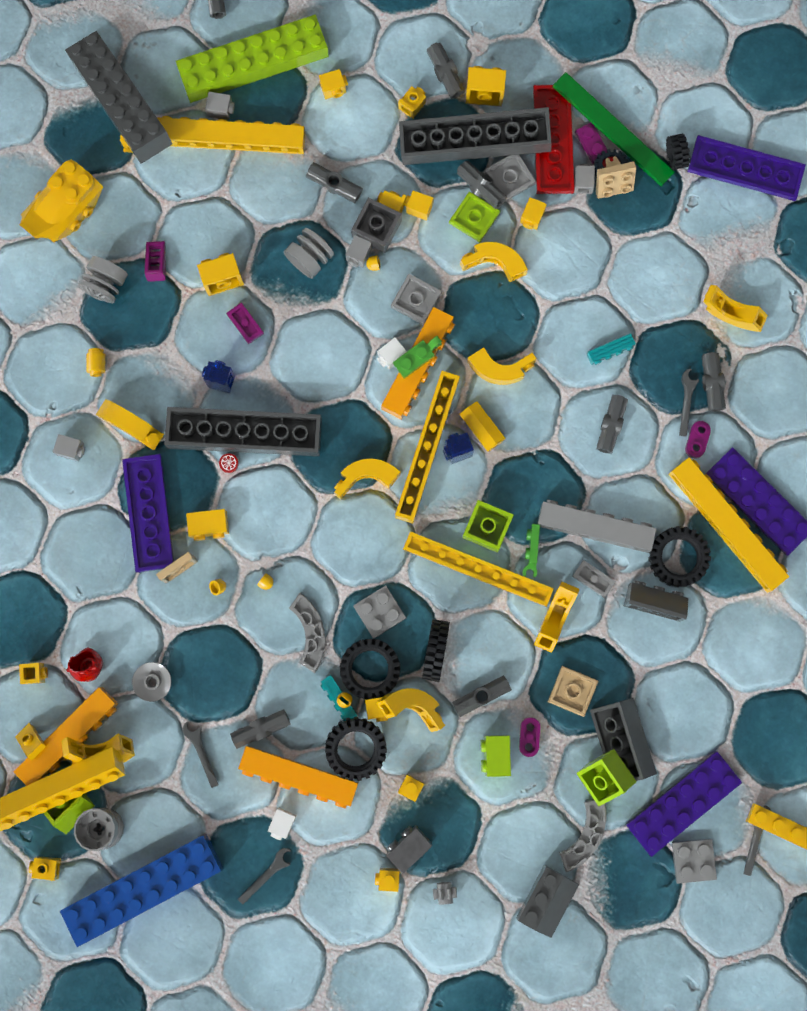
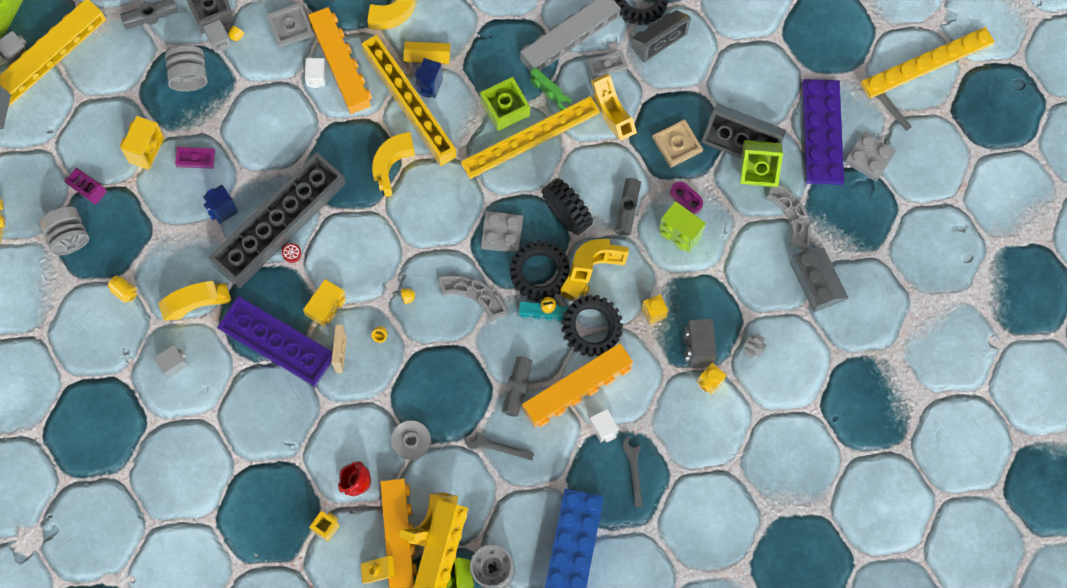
camera: 55 degrees left, 10 degrees down
bright green plate [393,336,442,379] -> none

